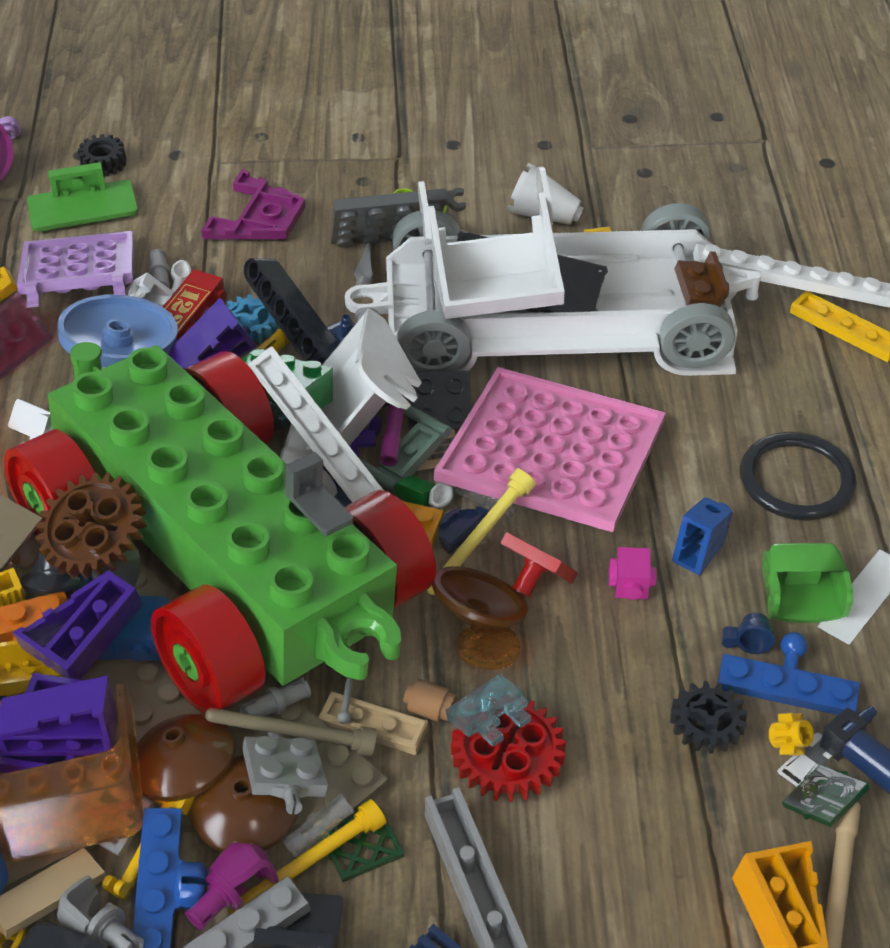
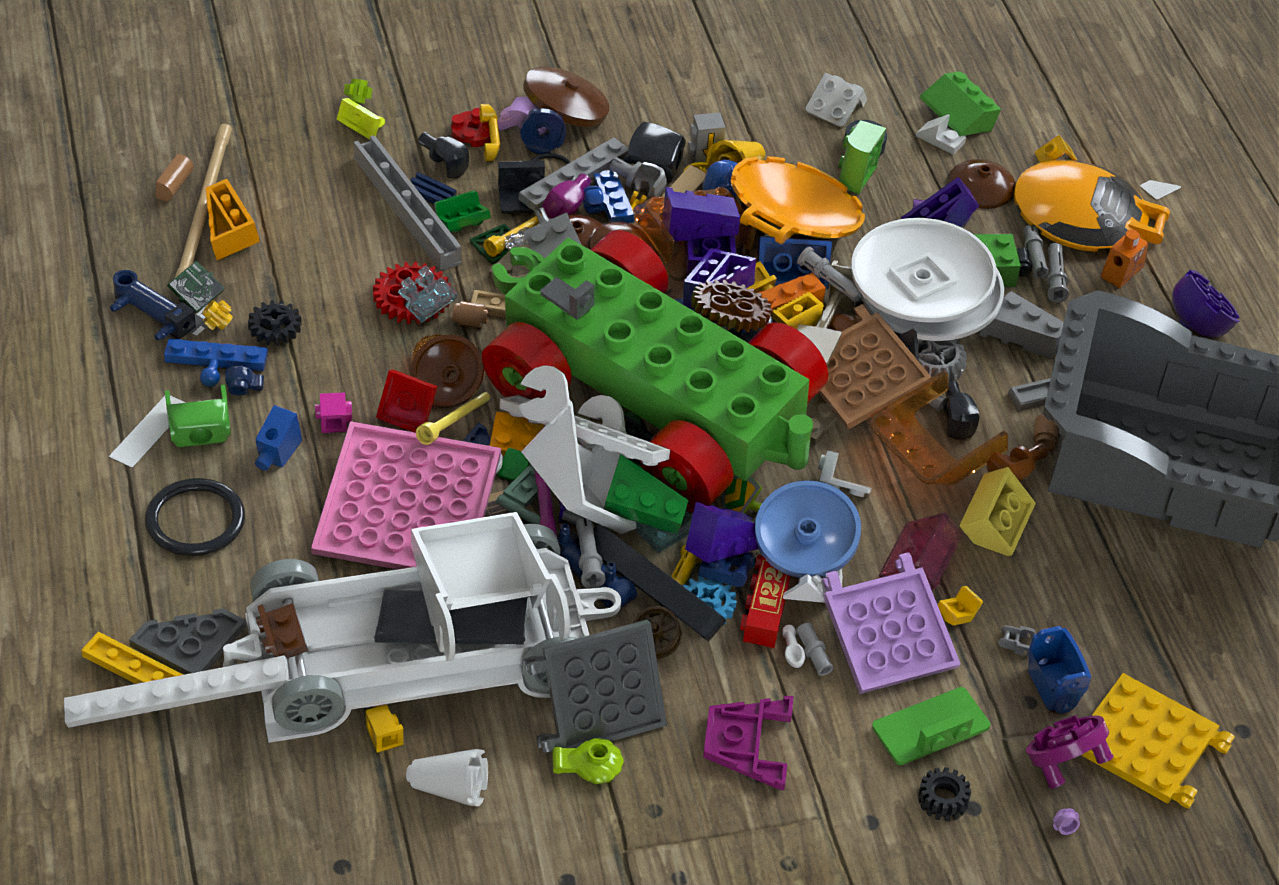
camera: 165 degrees right, 0 degrees up
none -> dark grey plate [129,608,246,675]
none -> green bracket [434,190,491,232]
none -> dark brown wheel [632,606,682,659]

